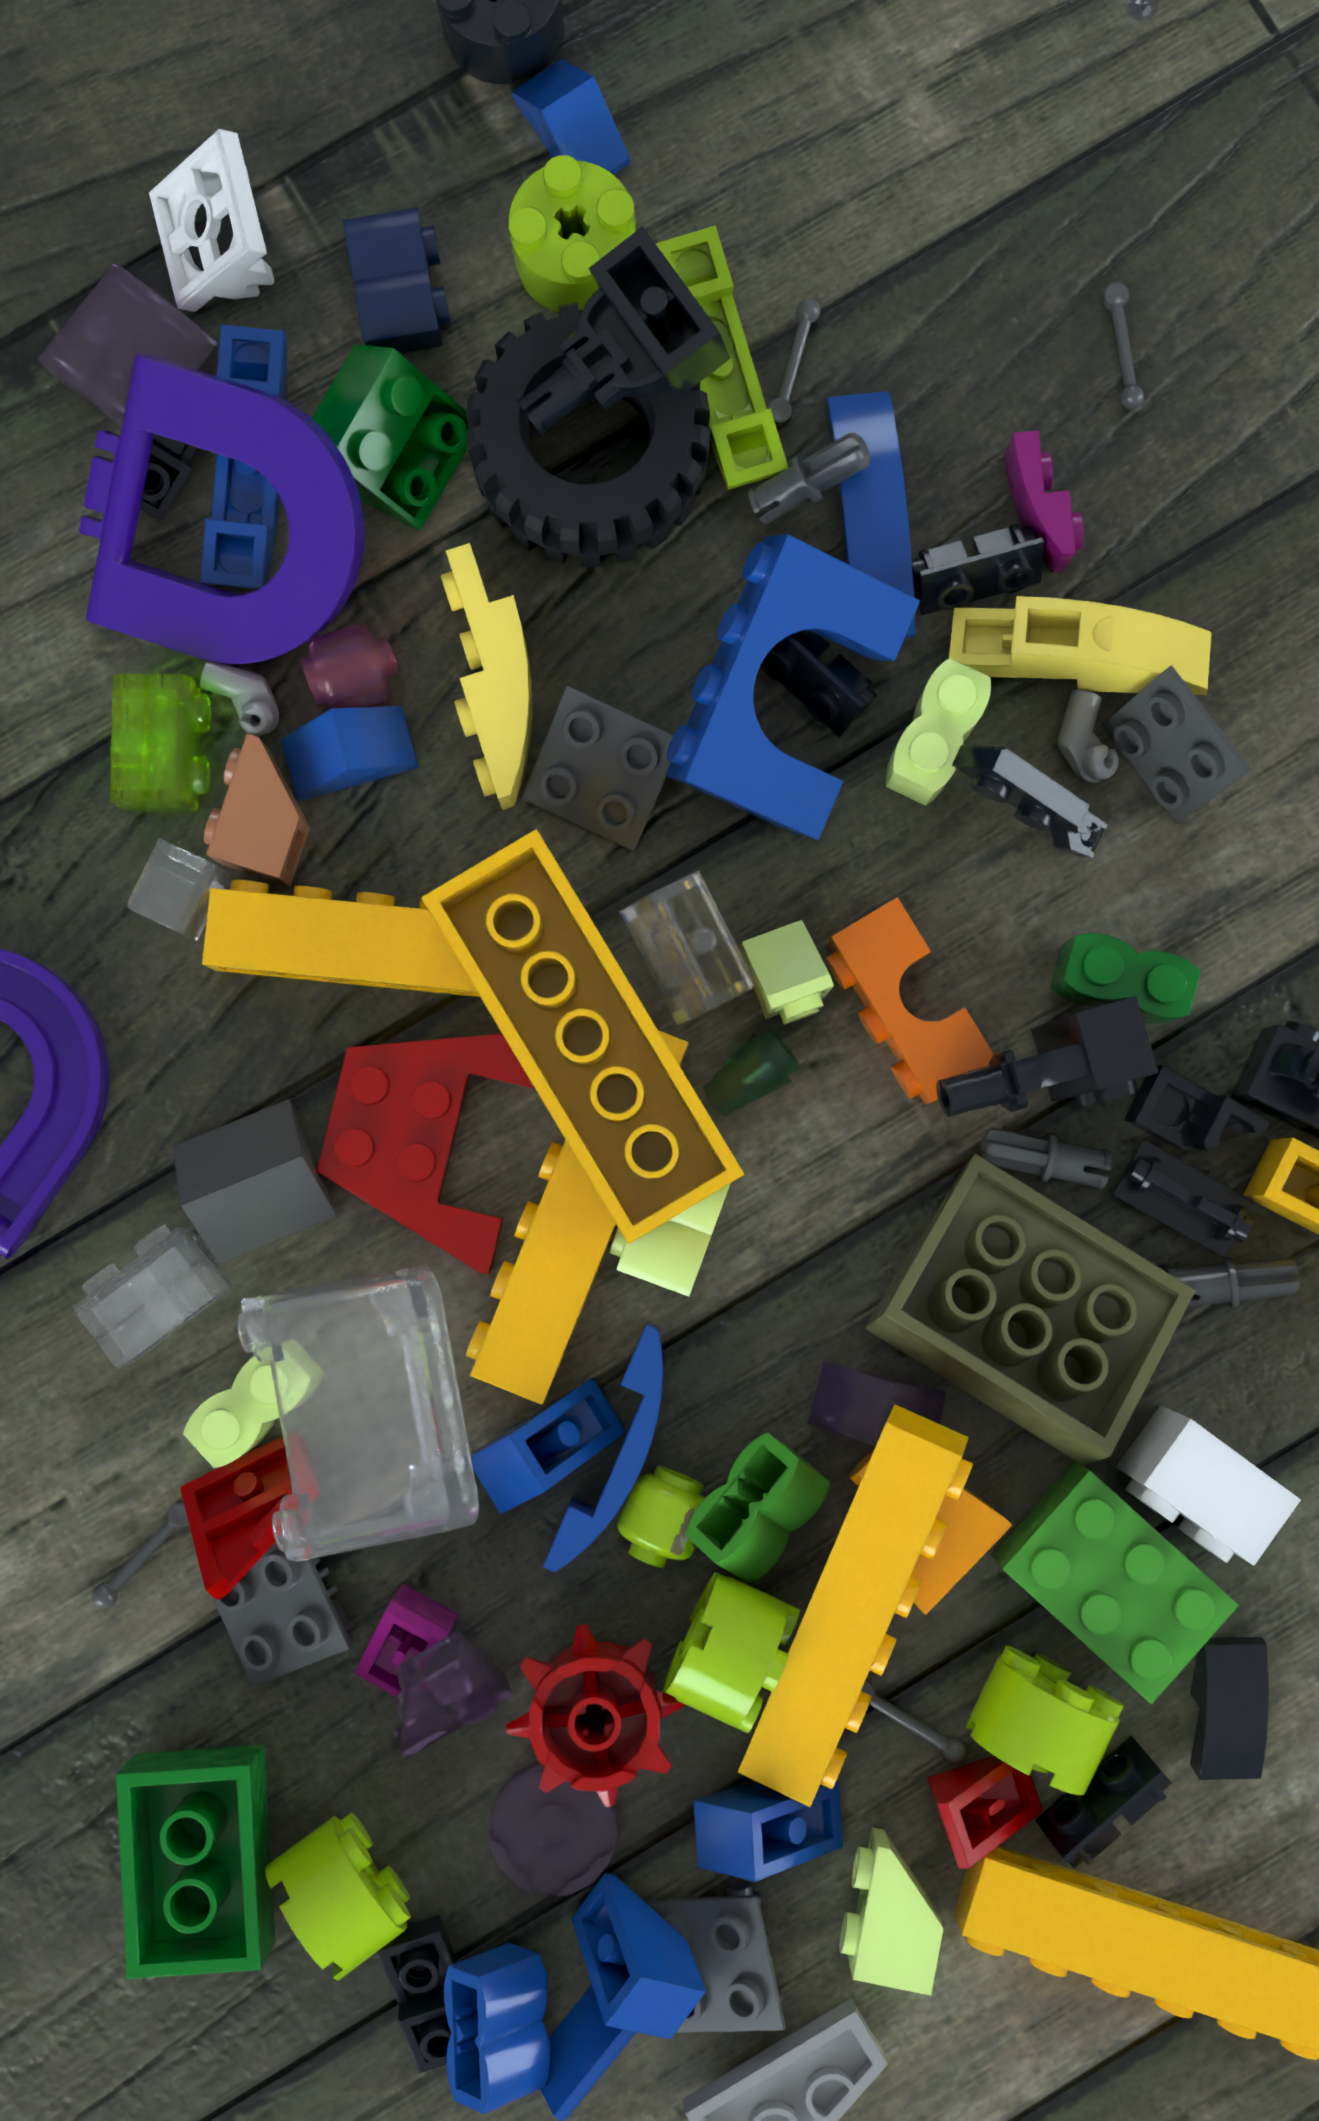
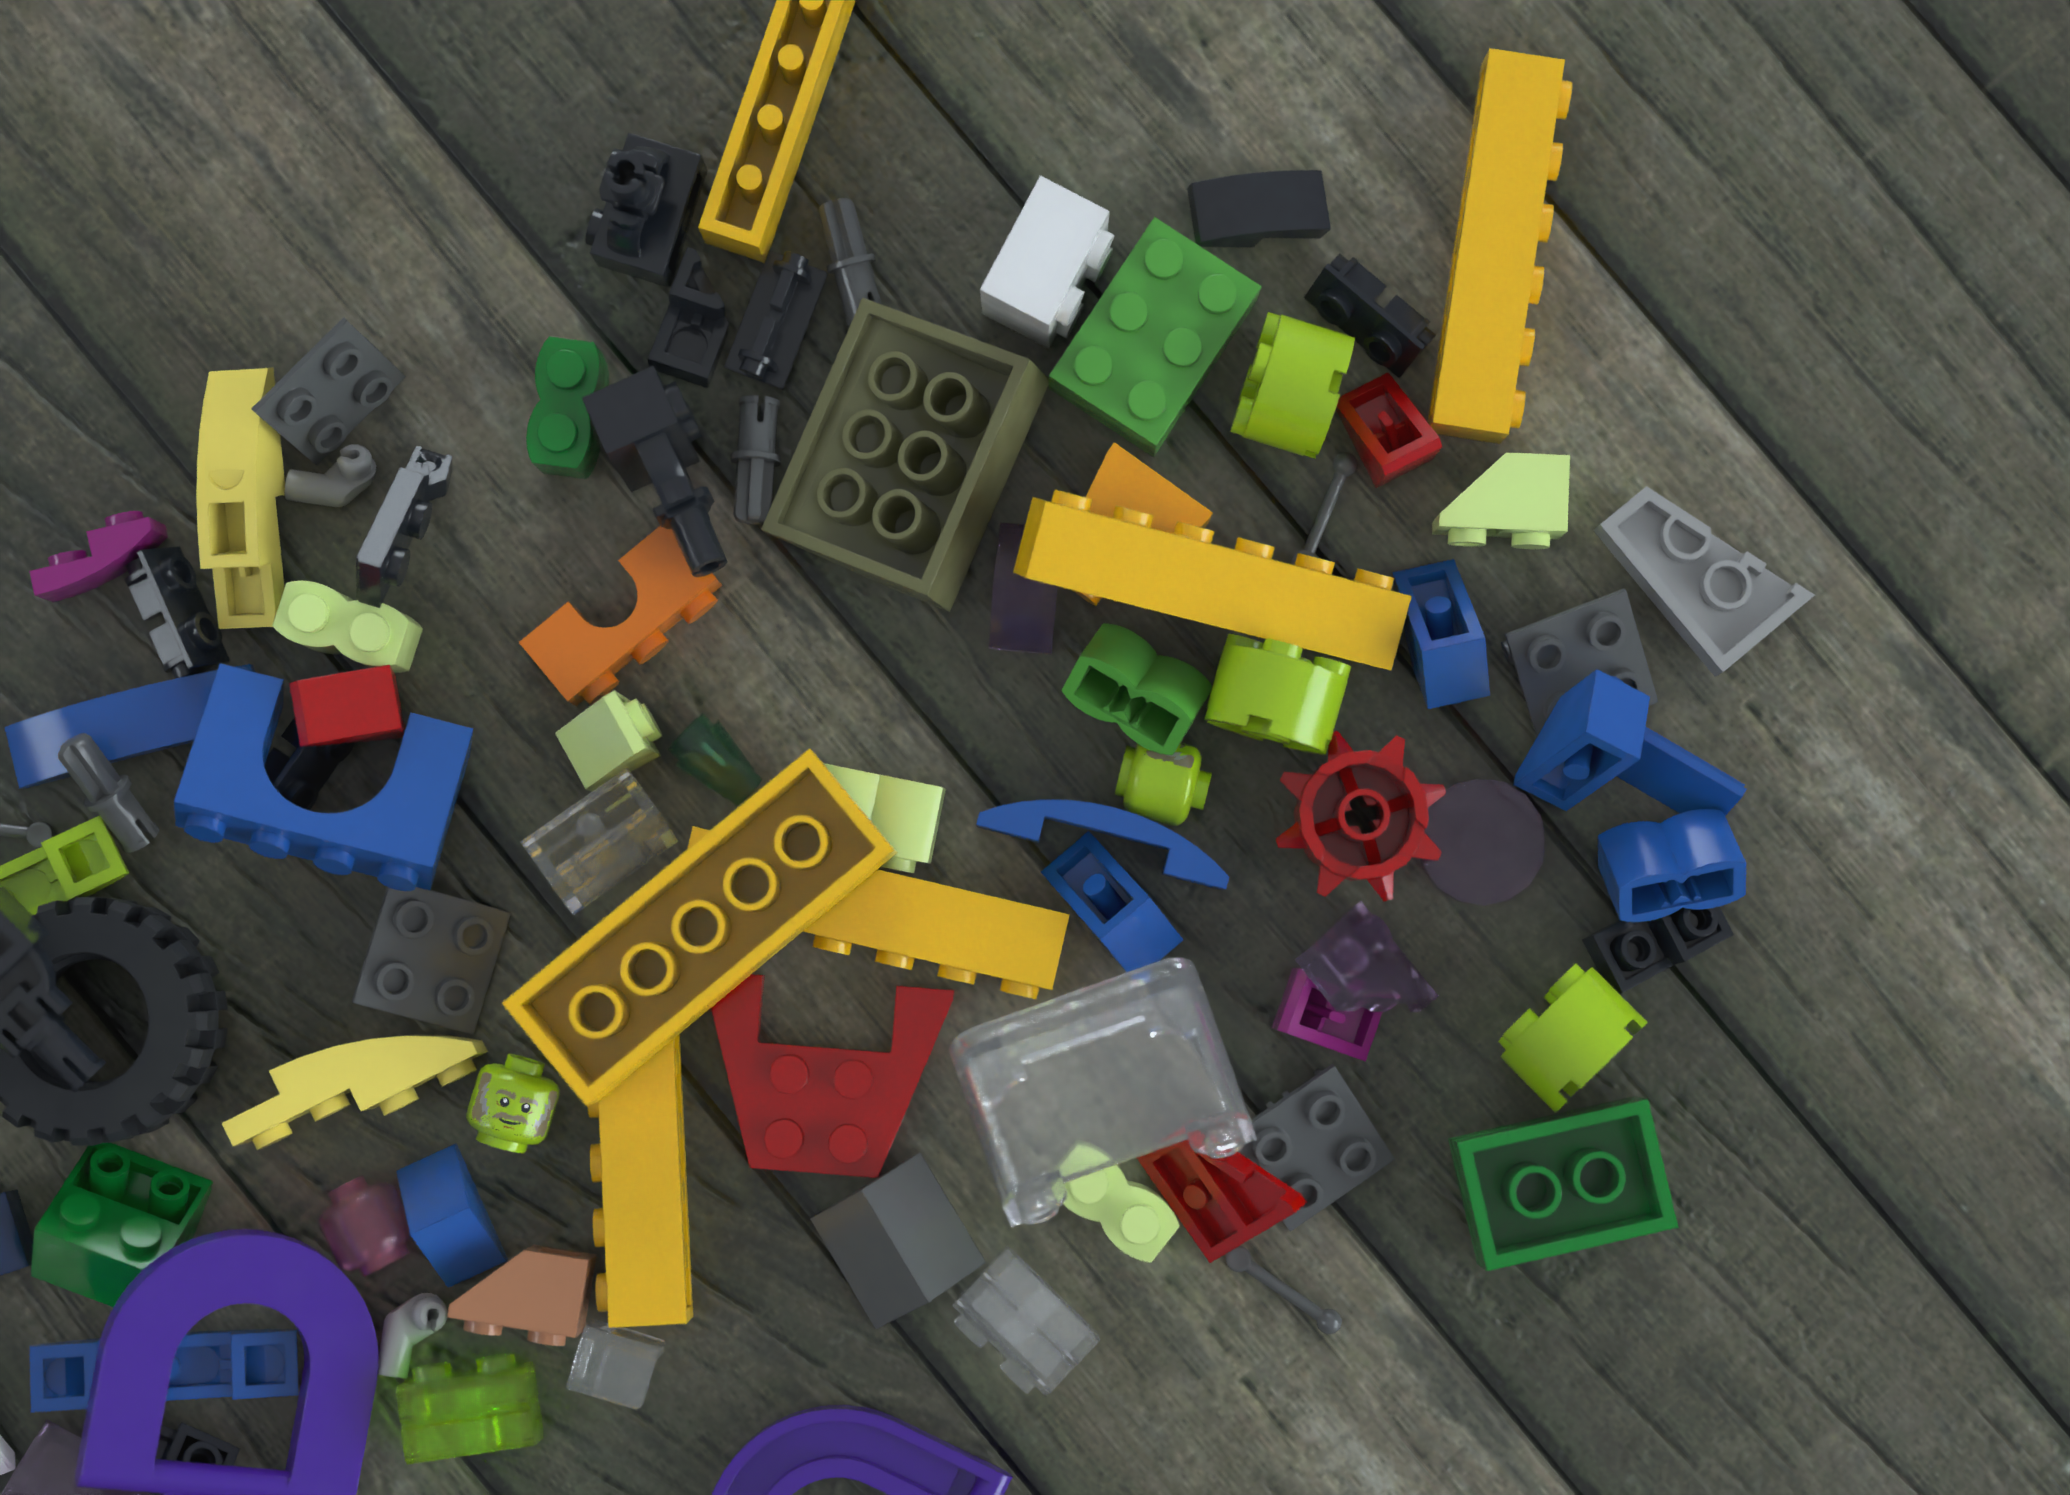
camera: 100 degrees left, 0 degrees up
none -> red slope [289,665,405,747]
none -> lime head [466,1054,560,1153]

